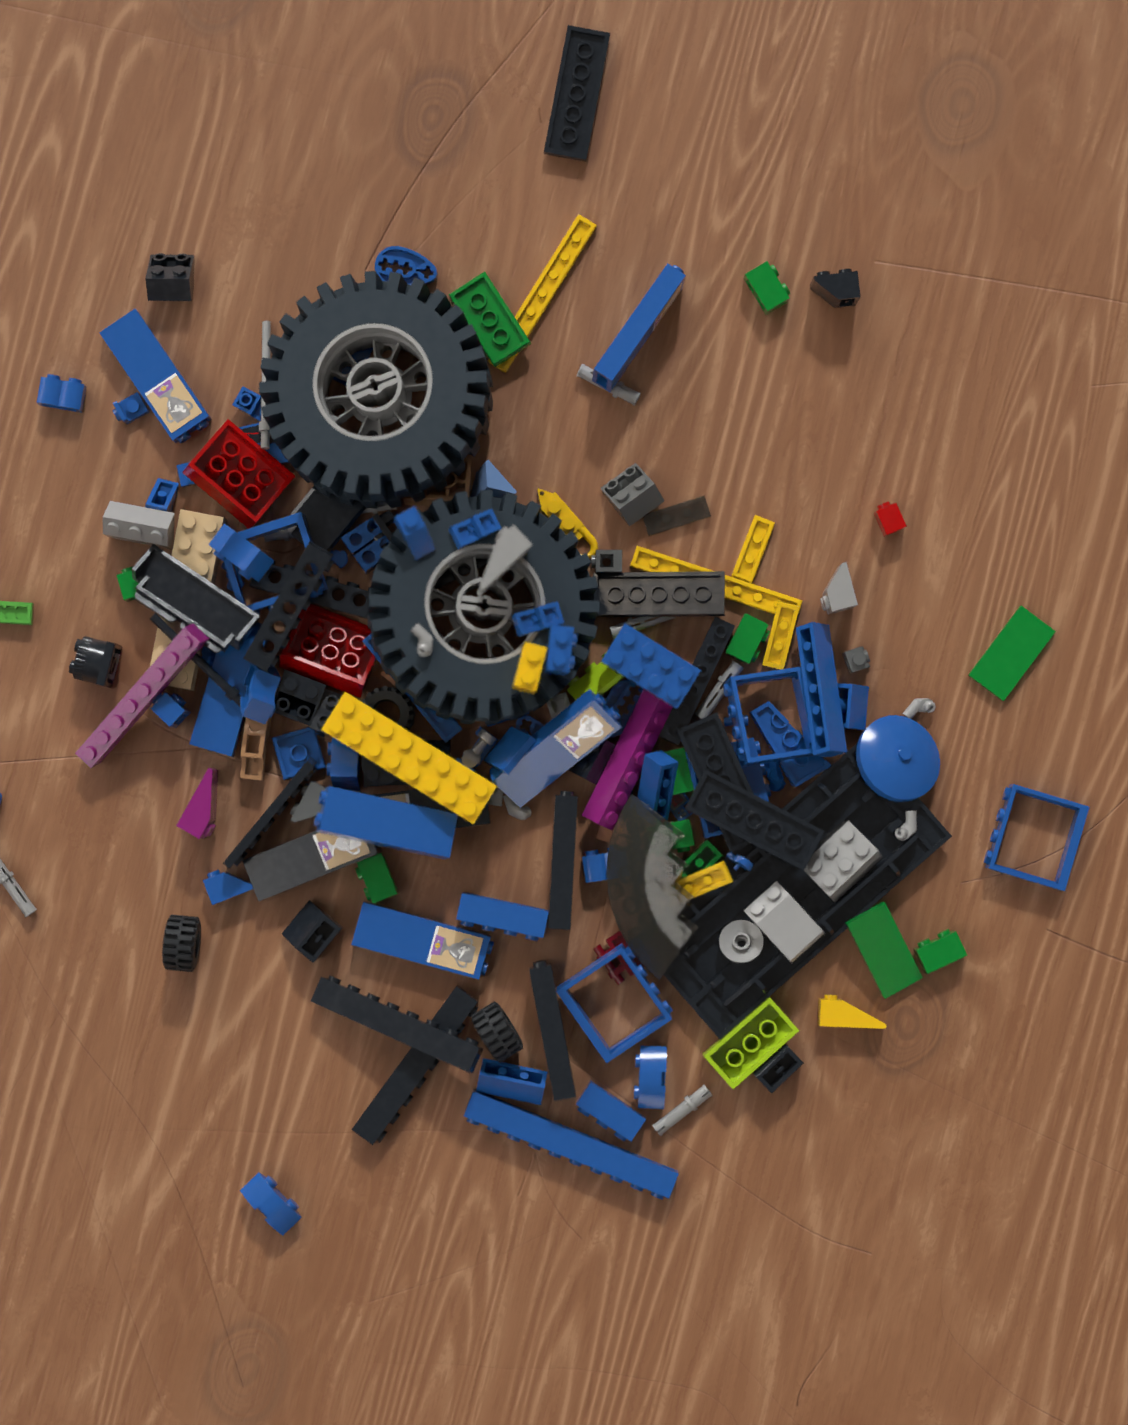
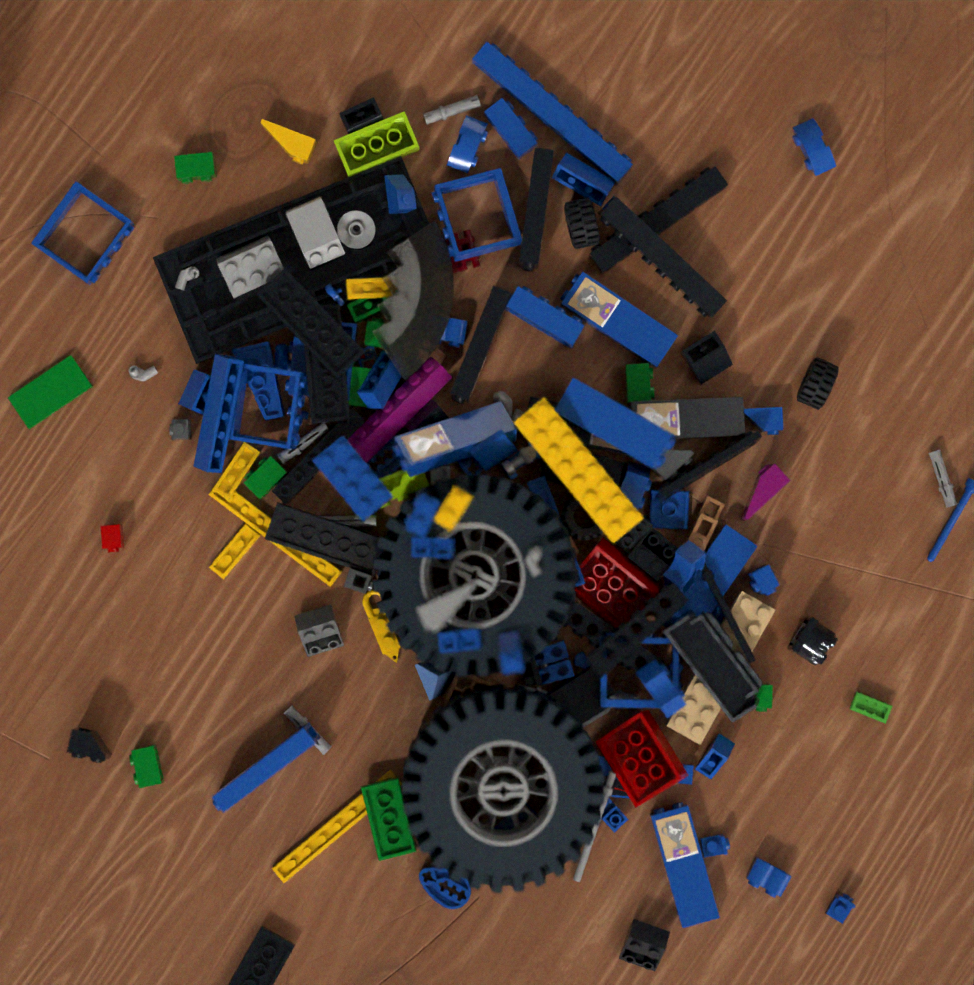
camera: 165 degrees left, 0 degrees up
magenta brick [75,624,209,768] -> none
light grey slope [103,501,175,549] -> none
clear smoke tile [642,495,711,537] -> none
light grey slope [820,562,858,615] -> none
green tile [845,901,923,999] -> none
blue dish [856,715,940,802] -> none
none -> blue slope [384,175,417,214]

